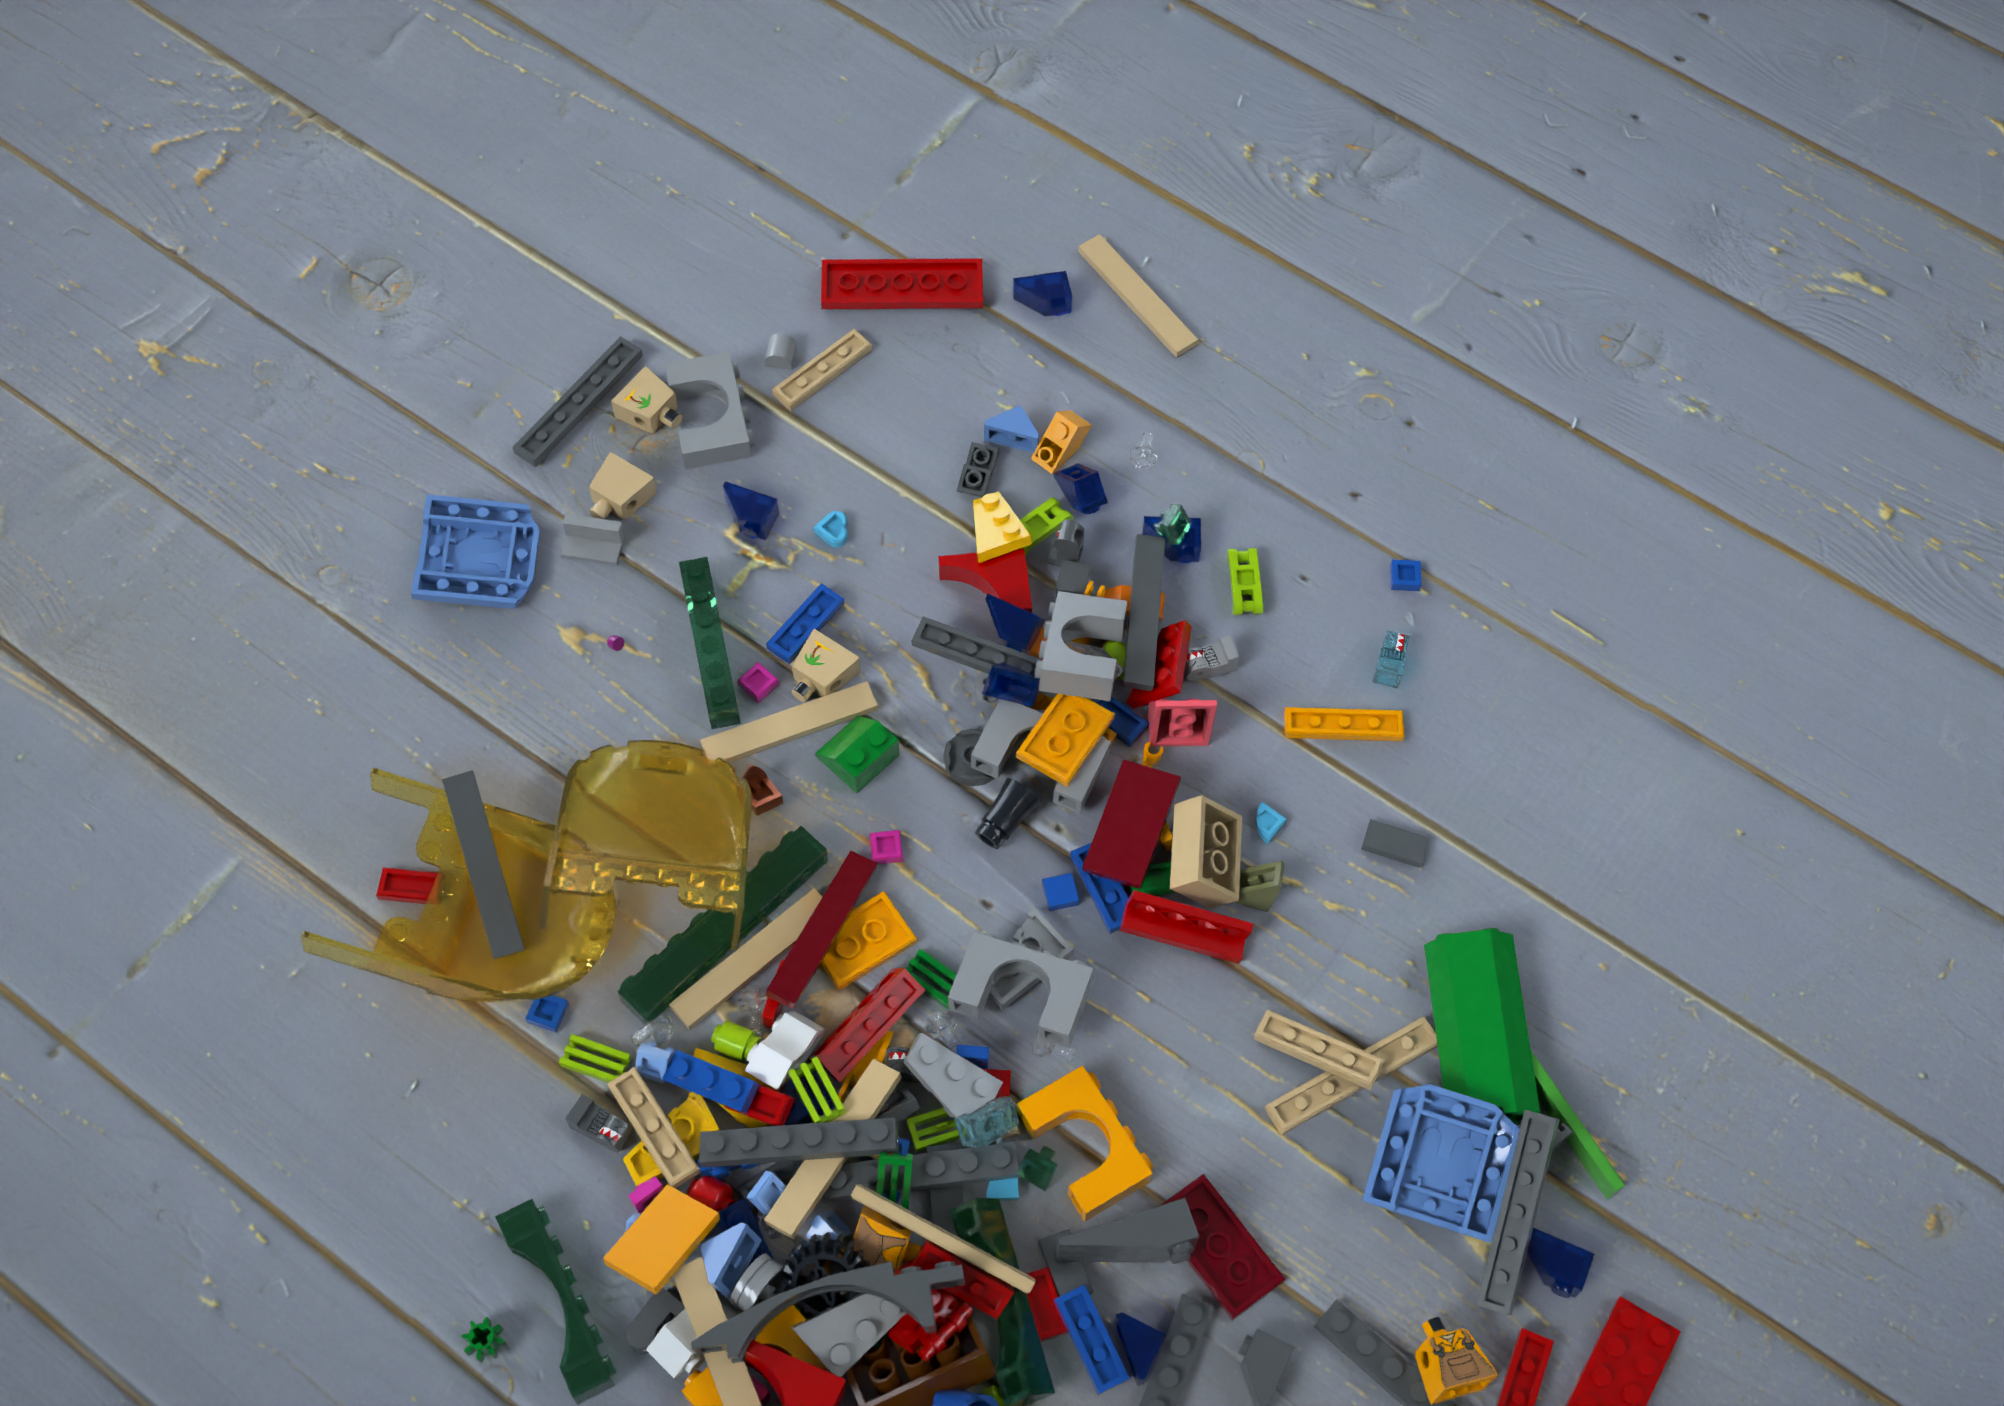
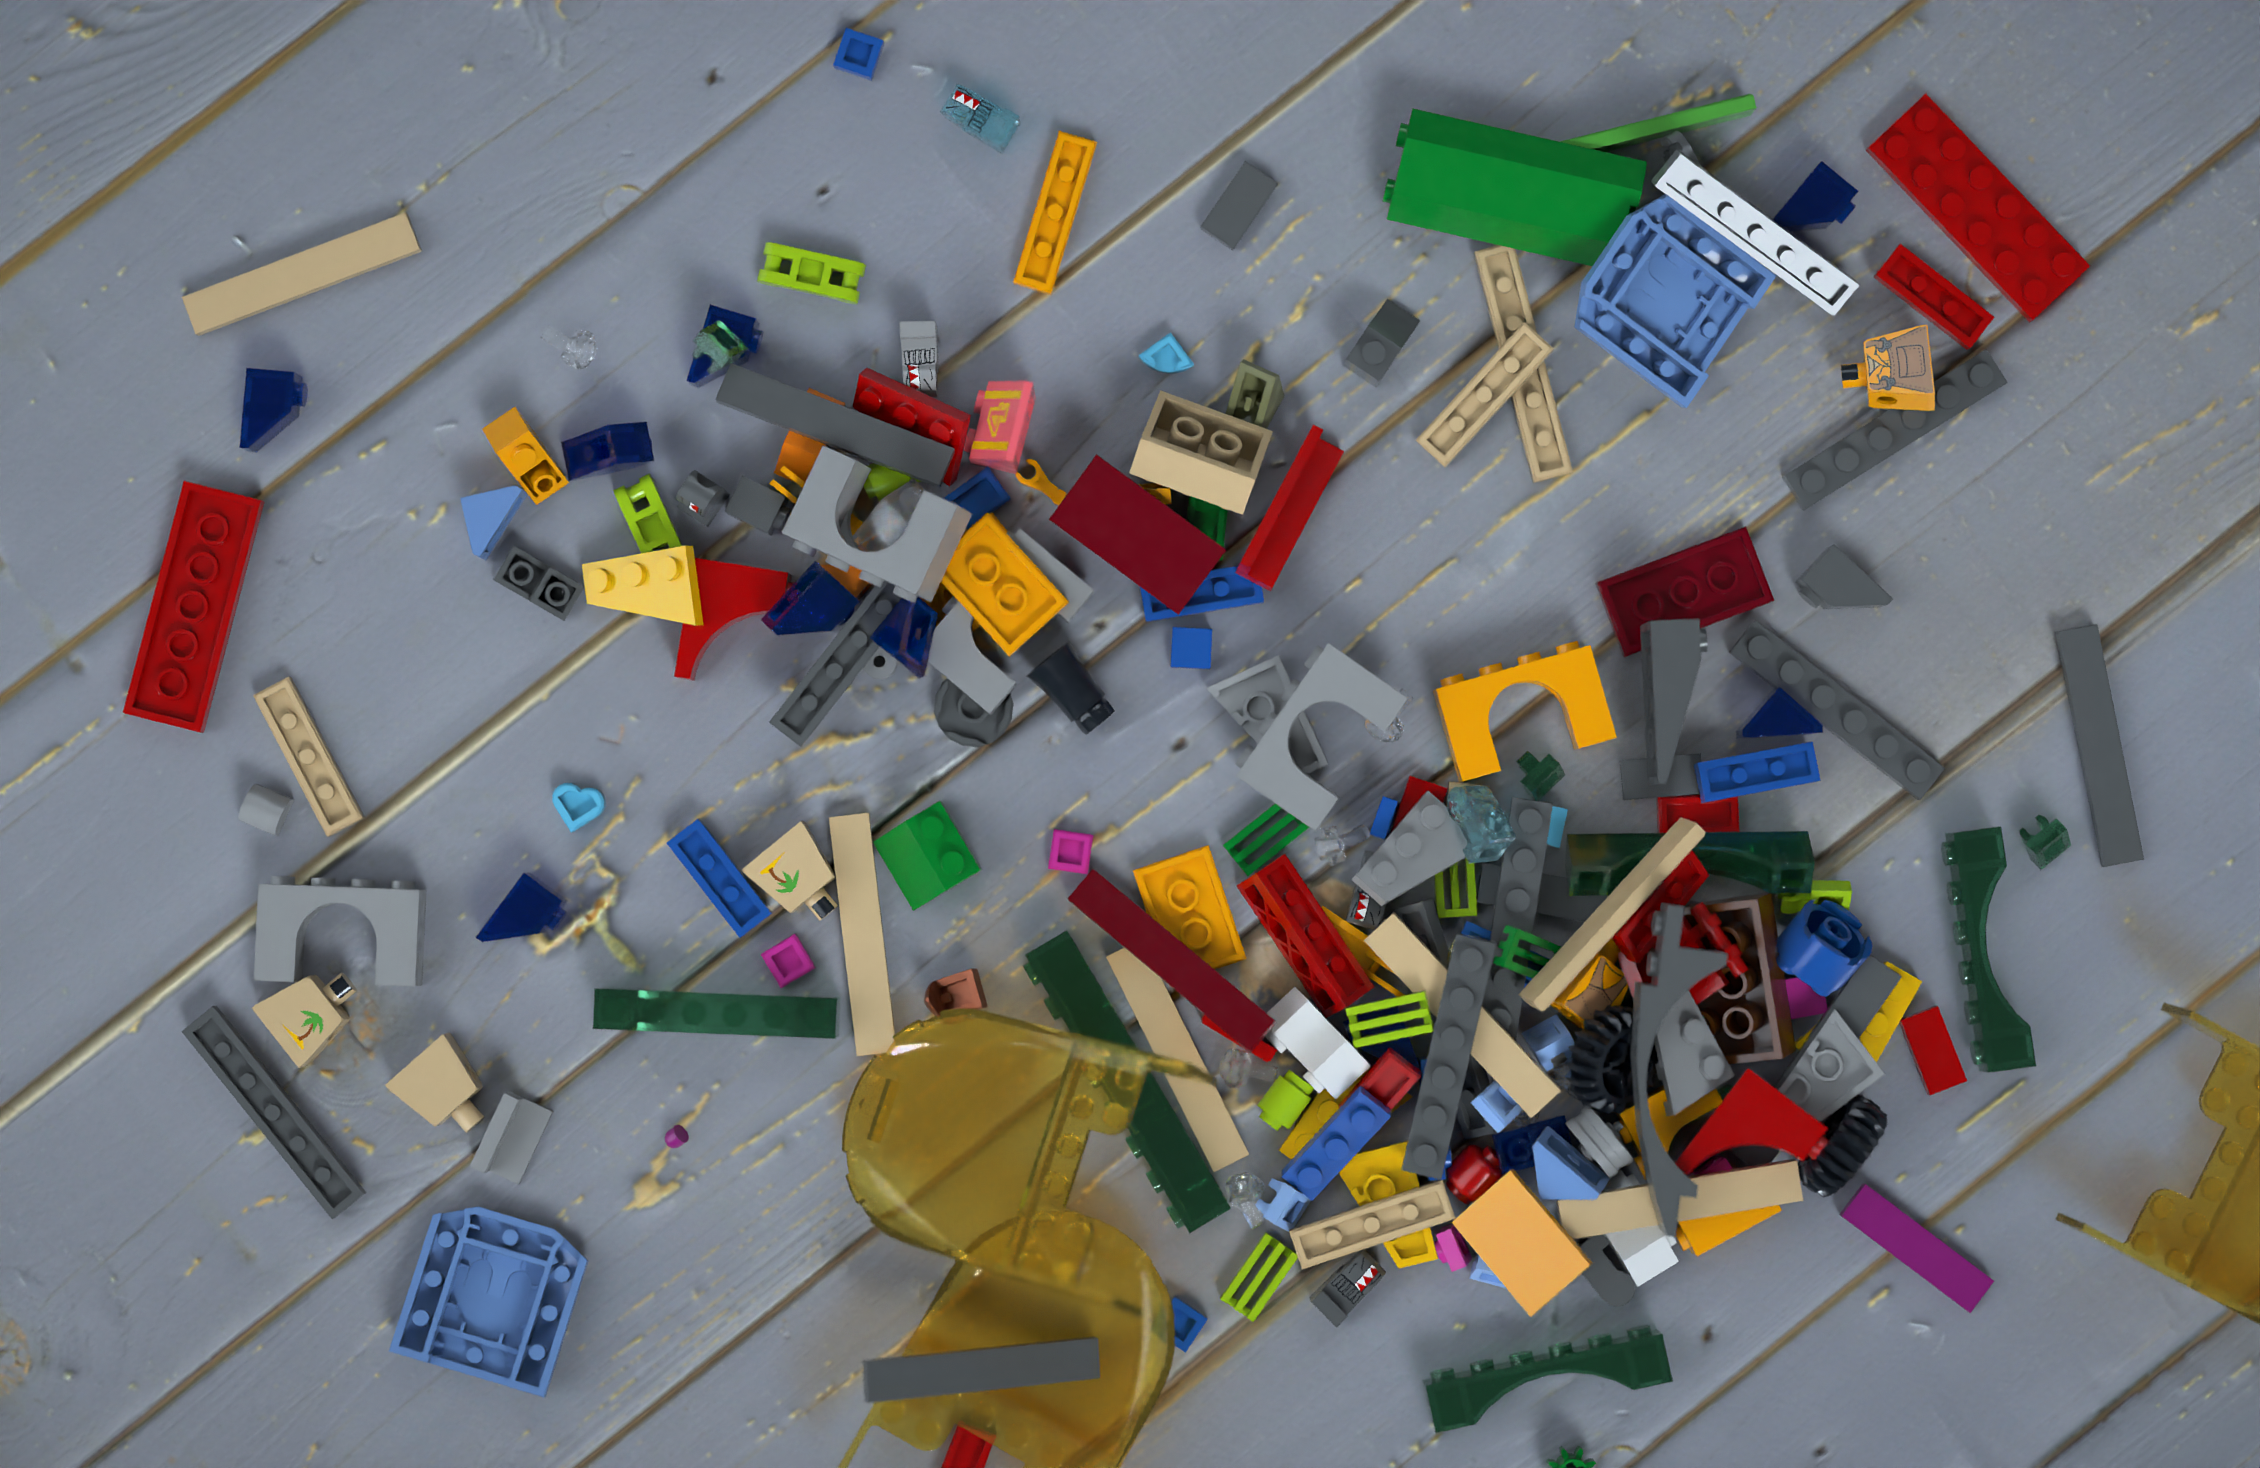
camera: 75 degrees left, 25 degrees up
none -> dark grey slope [1343,299,1420,387]

